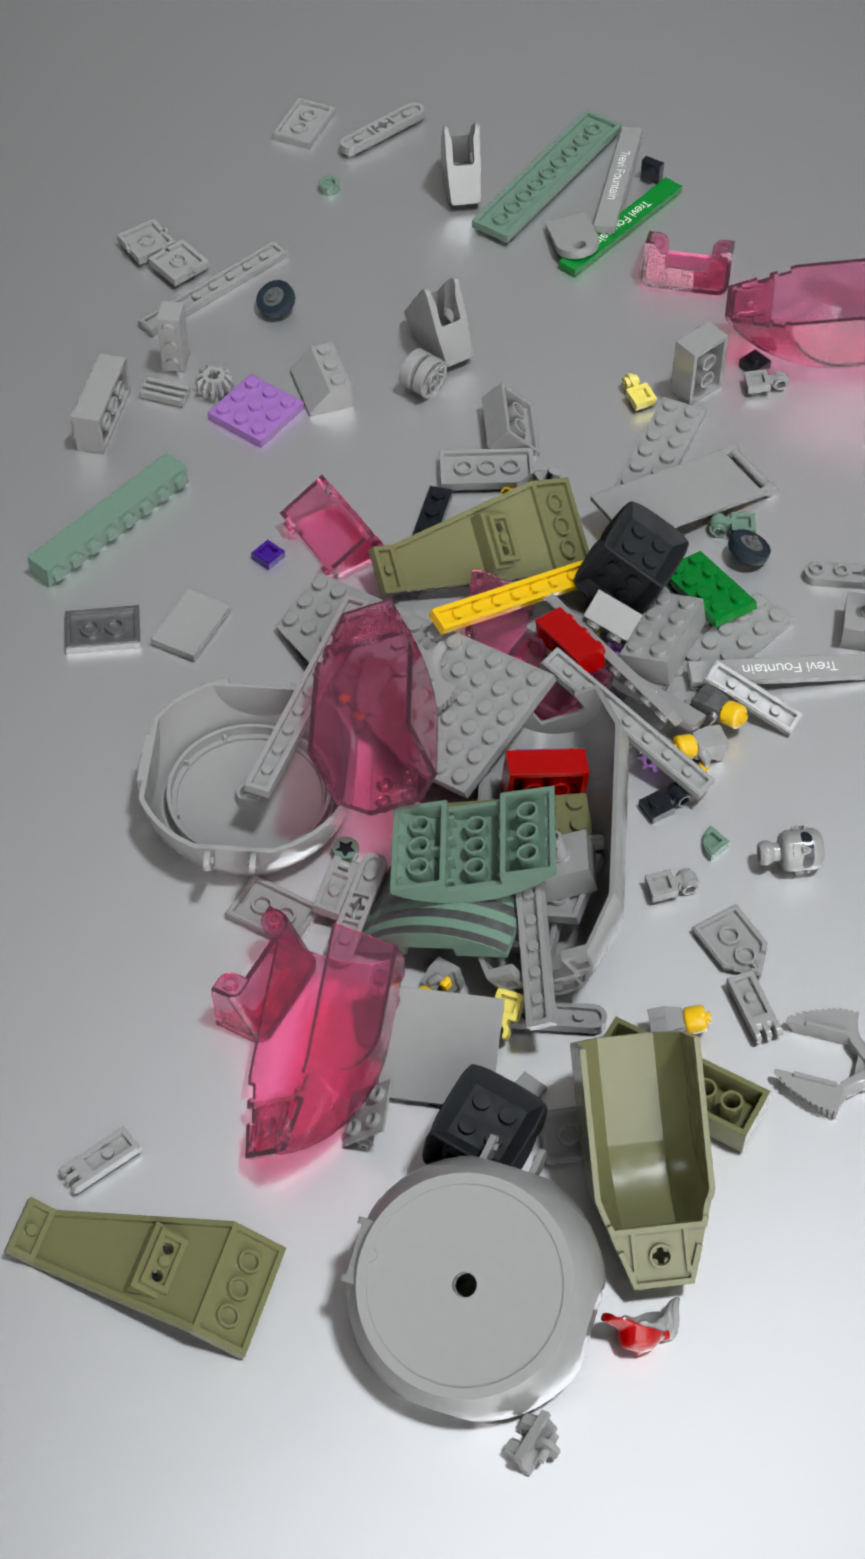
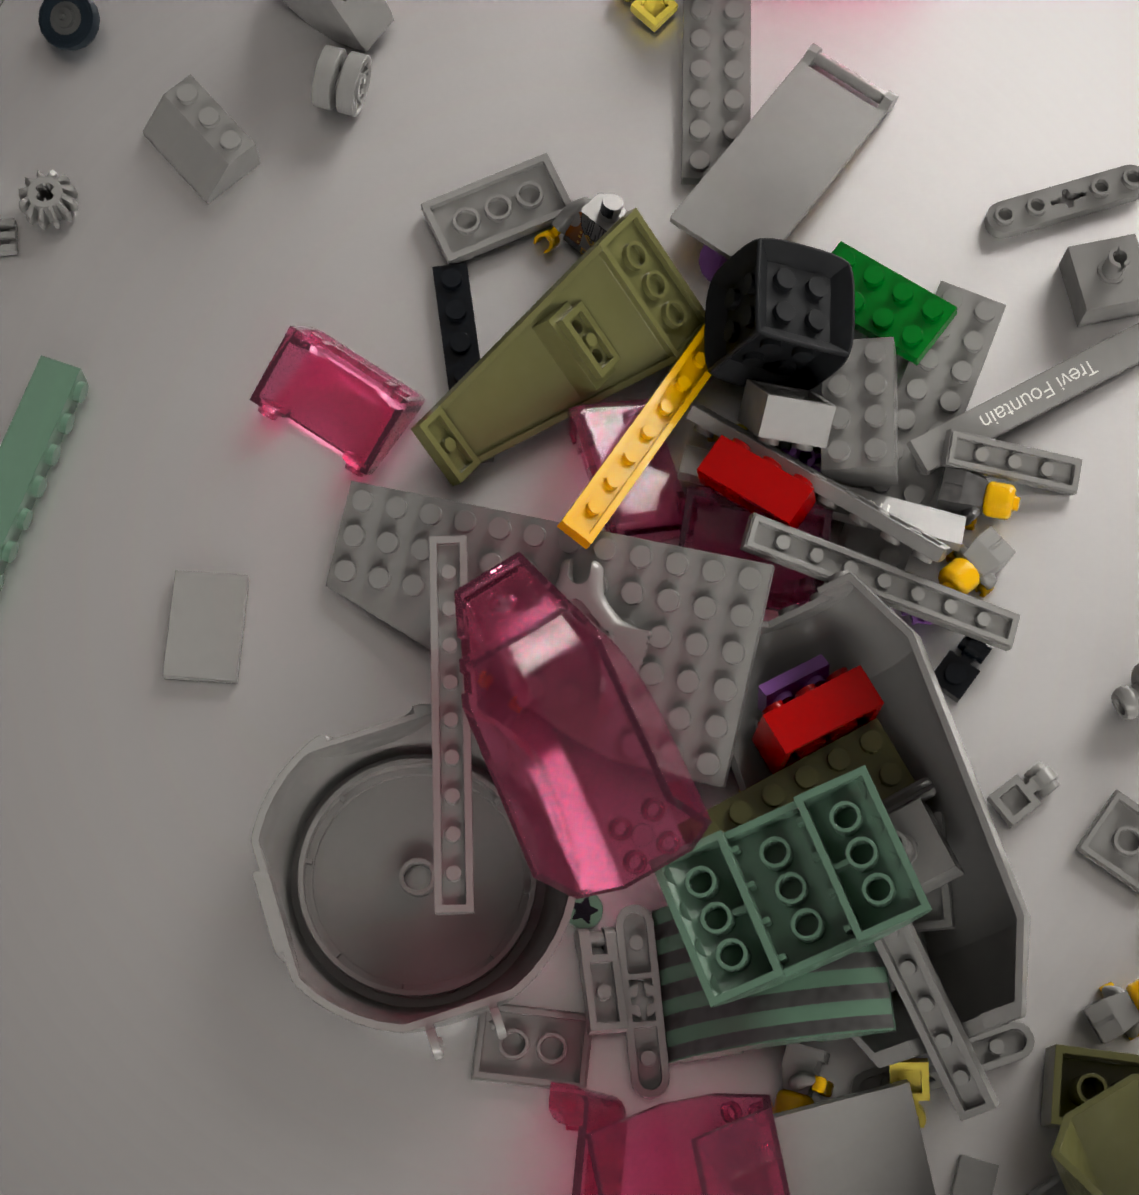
camera: 25 degrees left, 20 degrees up
flat silver tile [65,605,141,654] -> none
medium lavender plate [207,374,304,448] -> none
dark purple tile [251,539,286,570] -> none
light grey slope [482,383,540,456] -> none
sand green tile [702,825,730,861] -> none
sand green plate [709,512,756,537] -> none
black wheel [728,529,771,566] -> none

